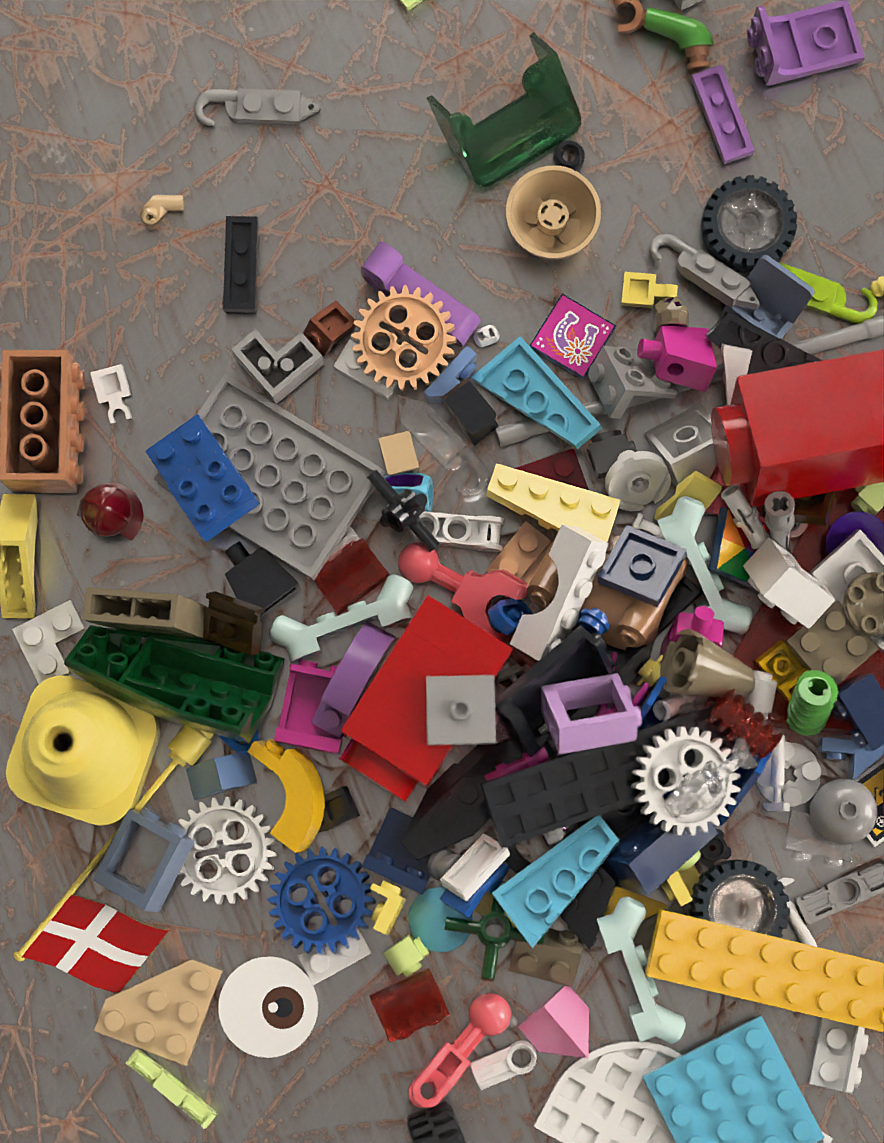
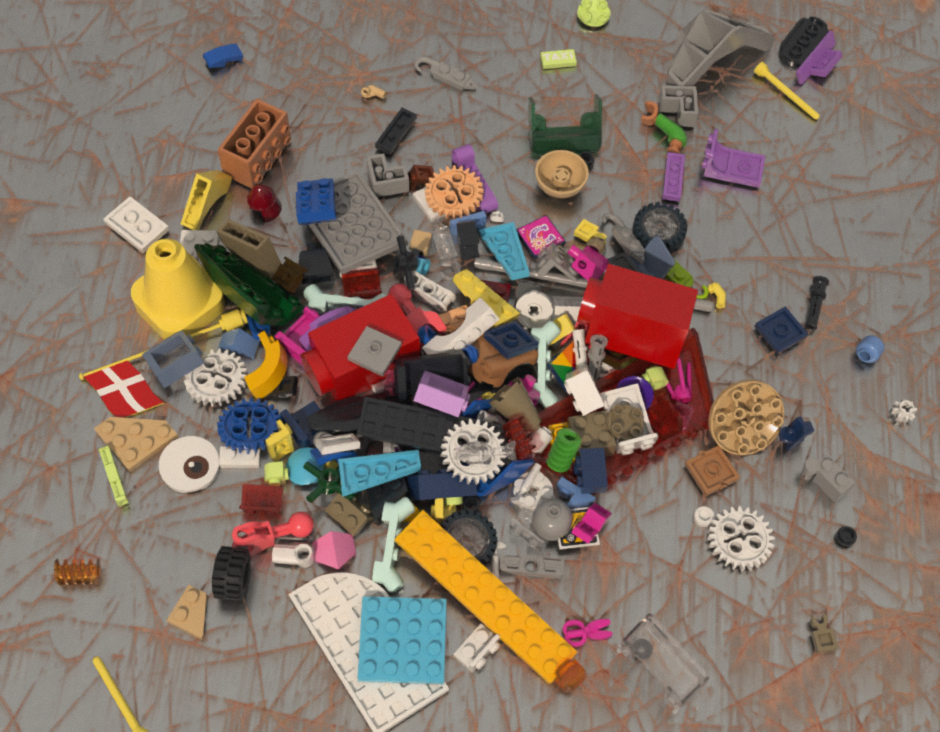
camera: 25 degrees right, 20 degrees down
white plate [90,364,132,424] -> none

